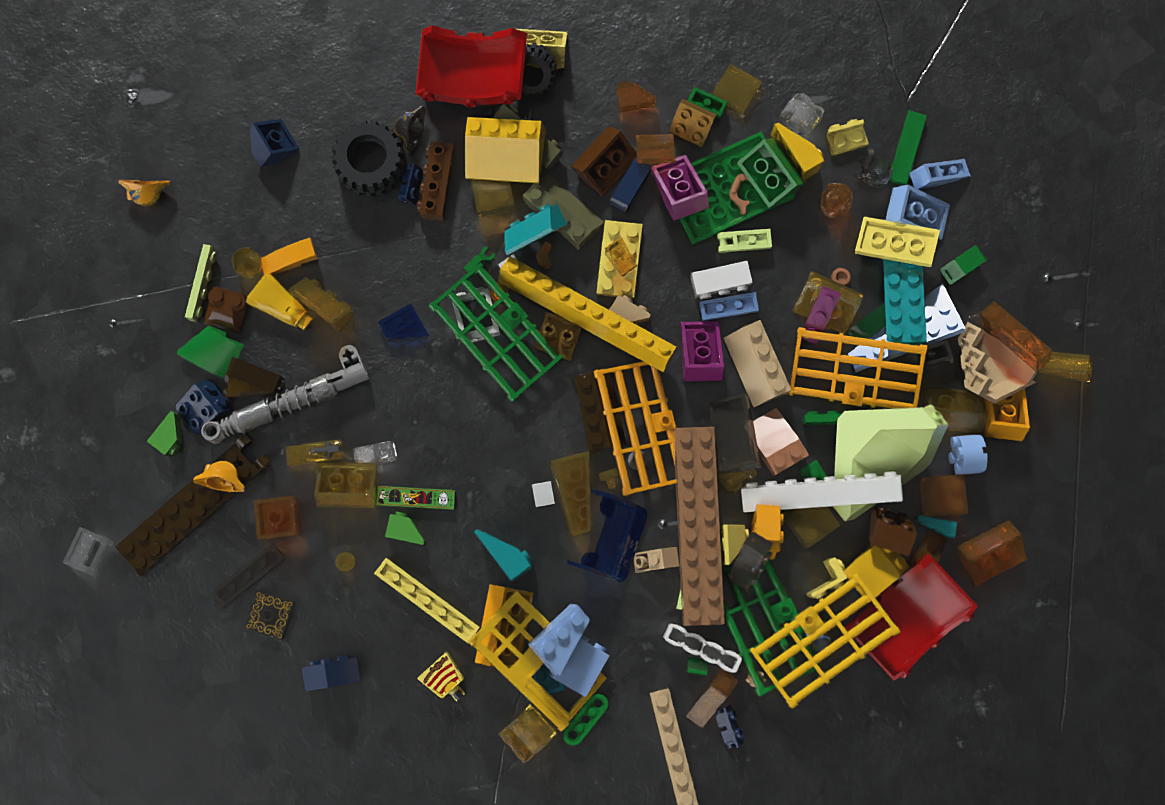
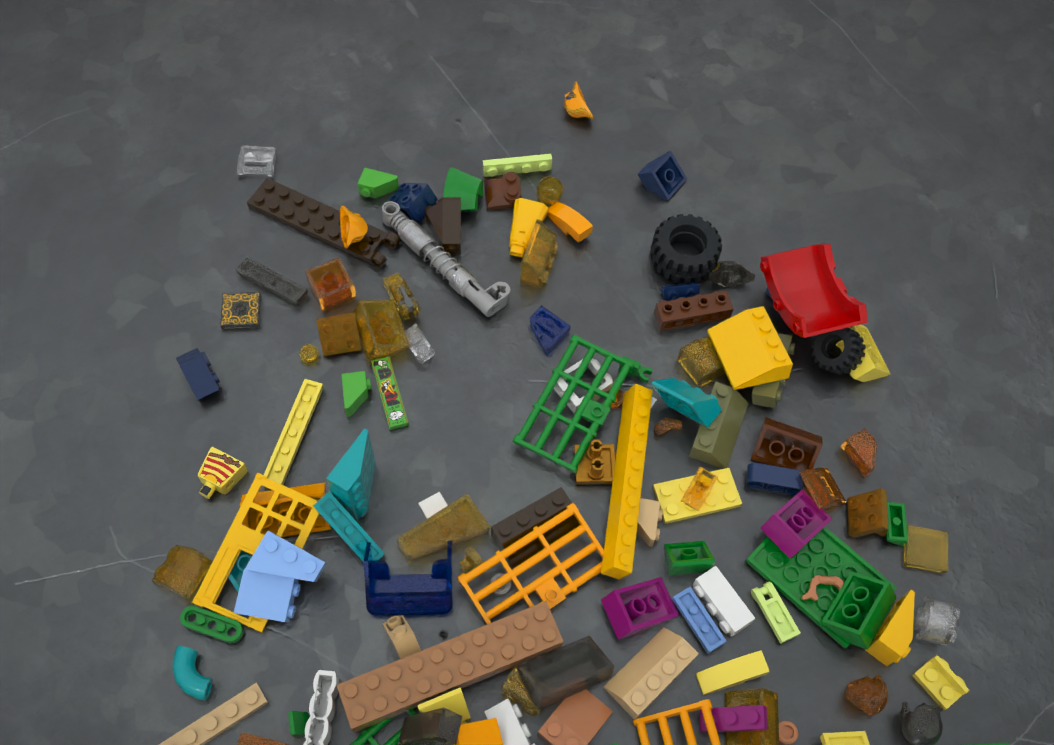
camera: 65 degrees right, 20 degrees down
none -> teal cylinder [172,646,213,701]
none -> teal plate [313,491,385,568]
none -> pearl gold plate [316,313,361,356]
none -> green slope [664,541,715,576]
none -> light yellow slope [696,650,770,695]

